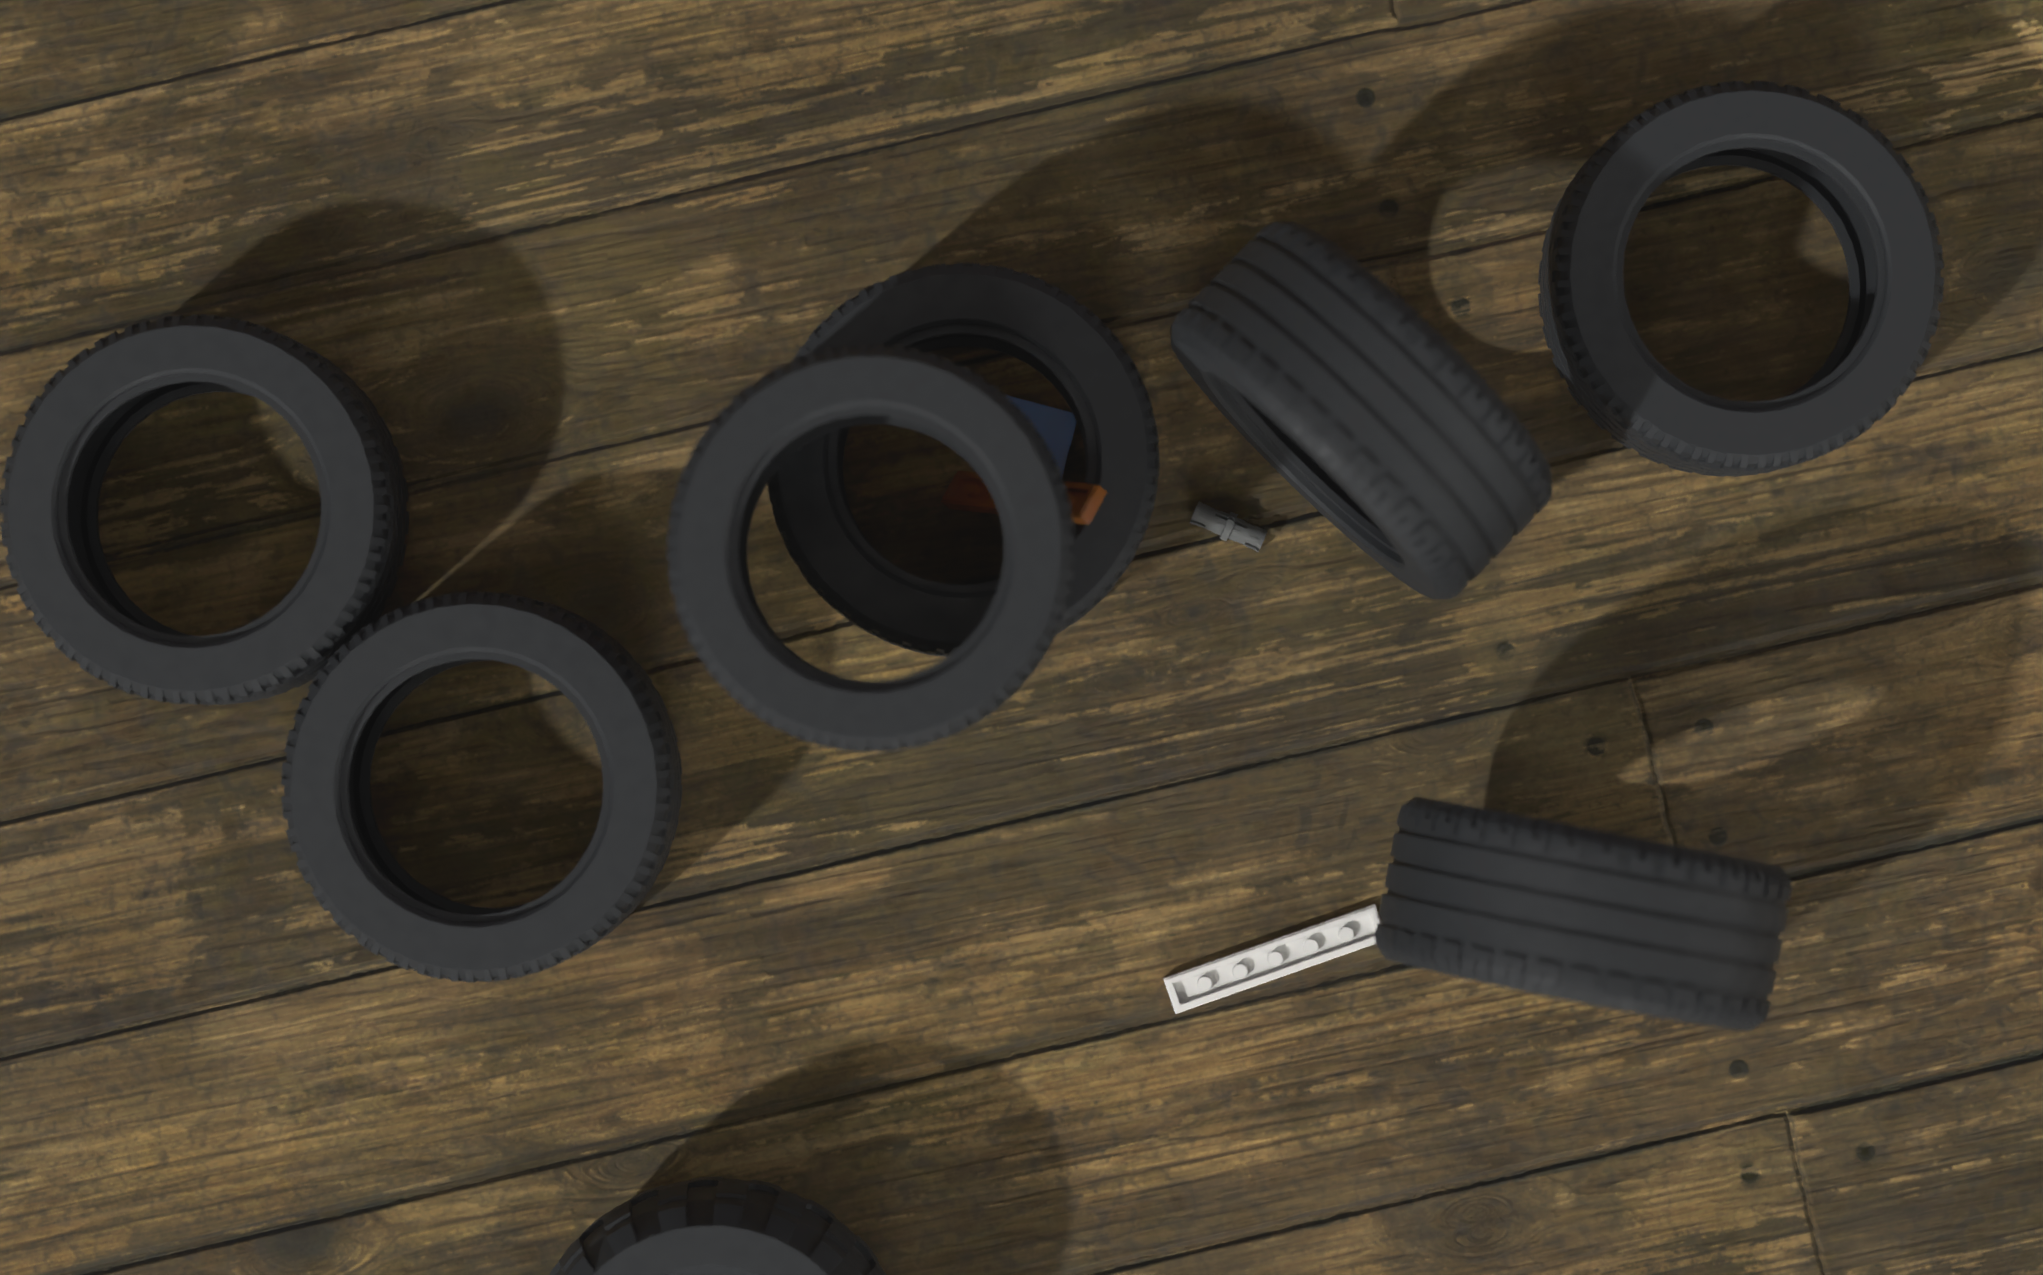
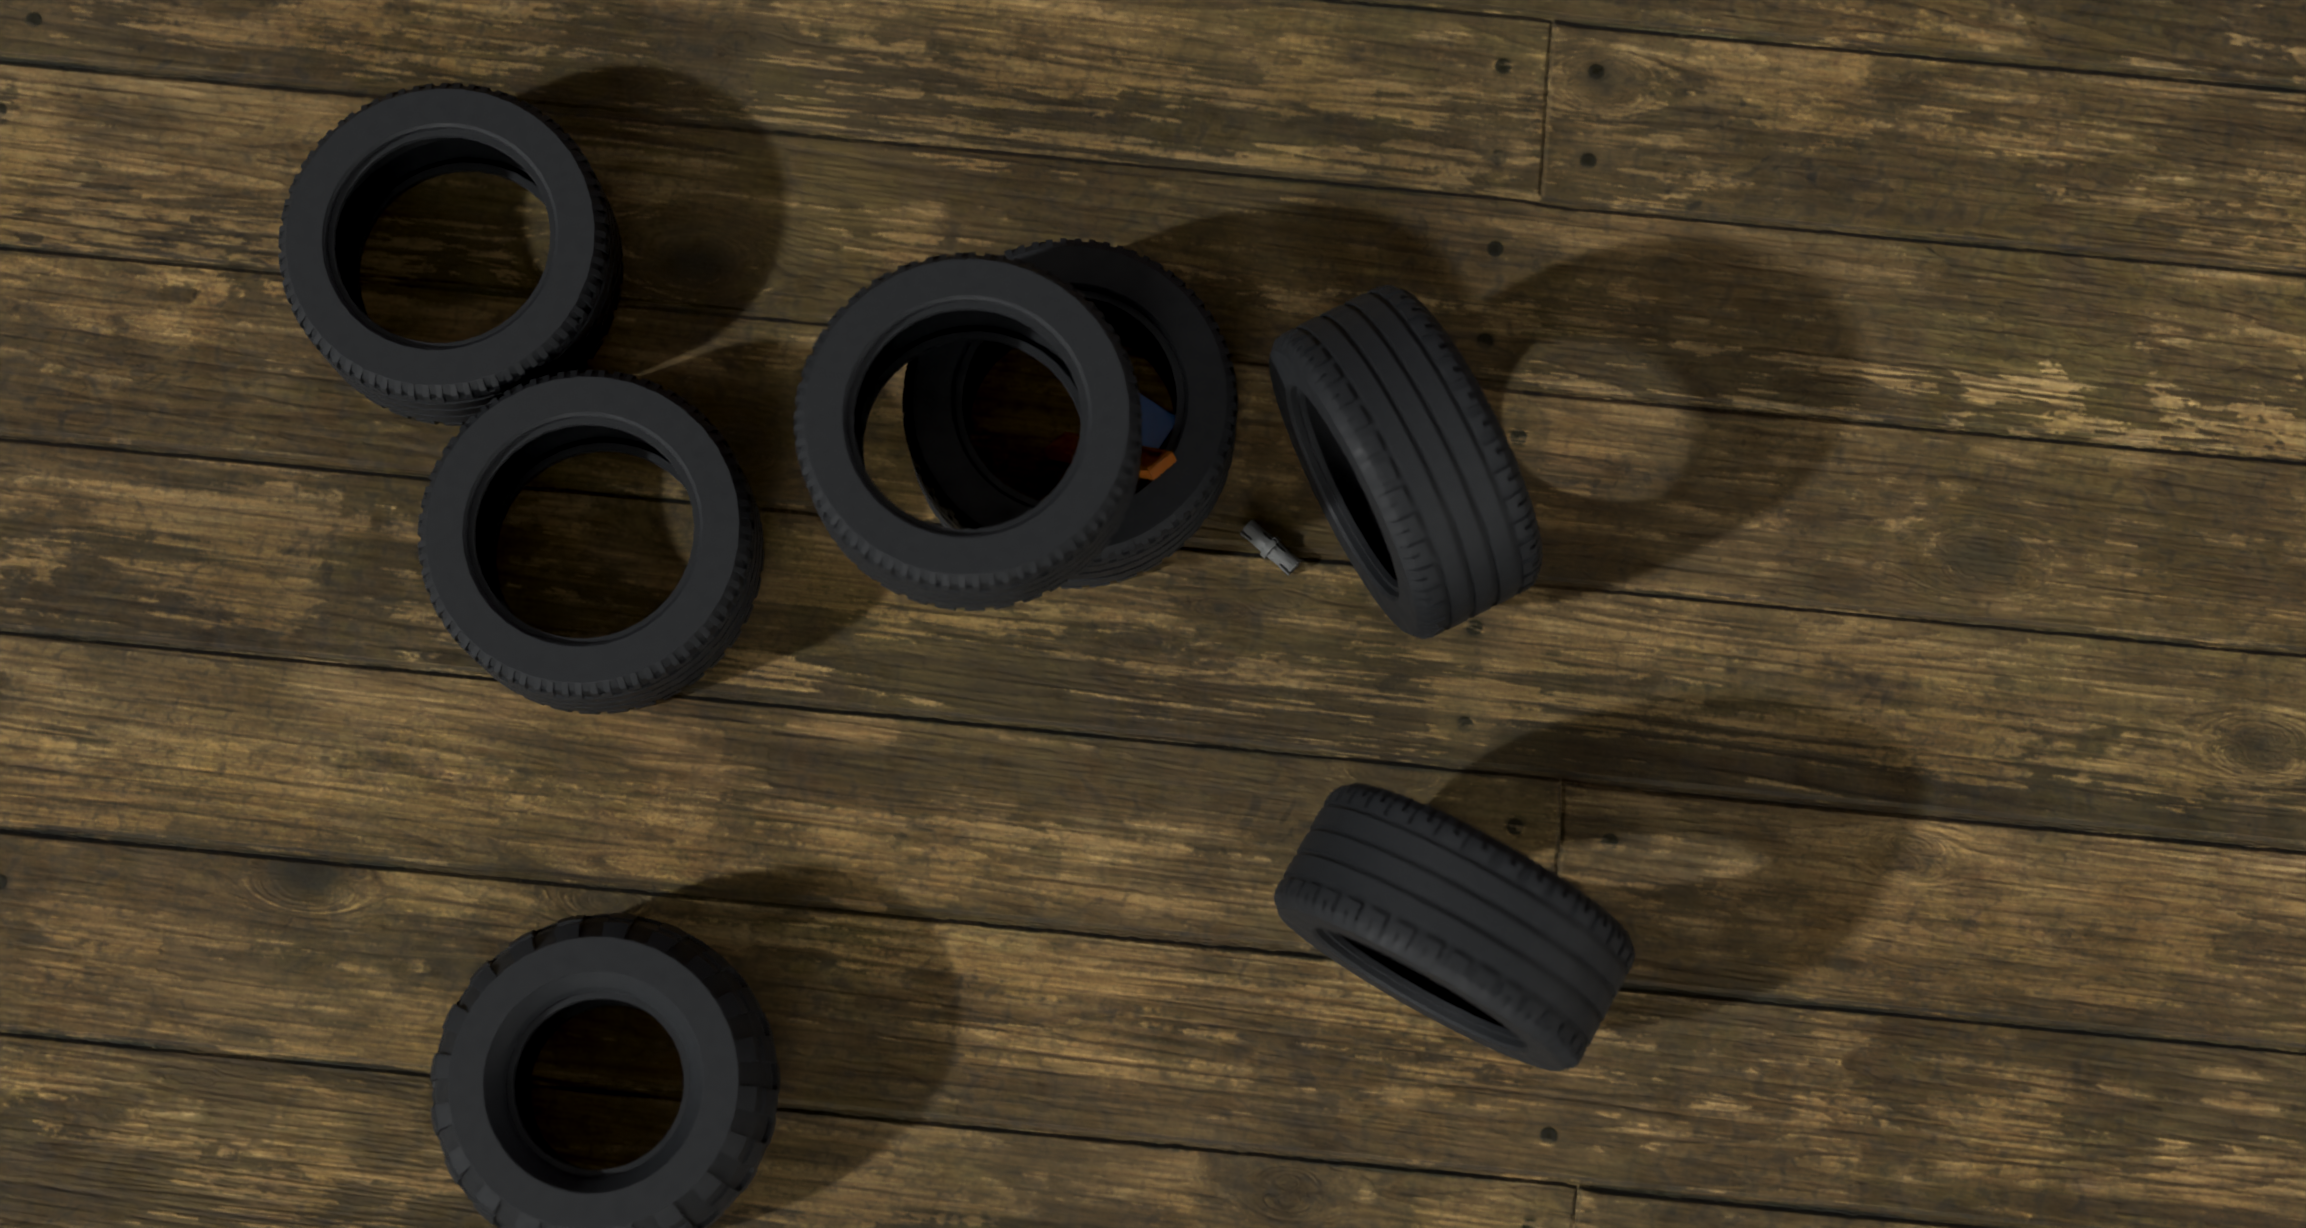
camera: 20 degrees right, 10 degrees down
white tile [1163,904,1381,1014] -> none
black tyre [1538,80,1944,477] -> none

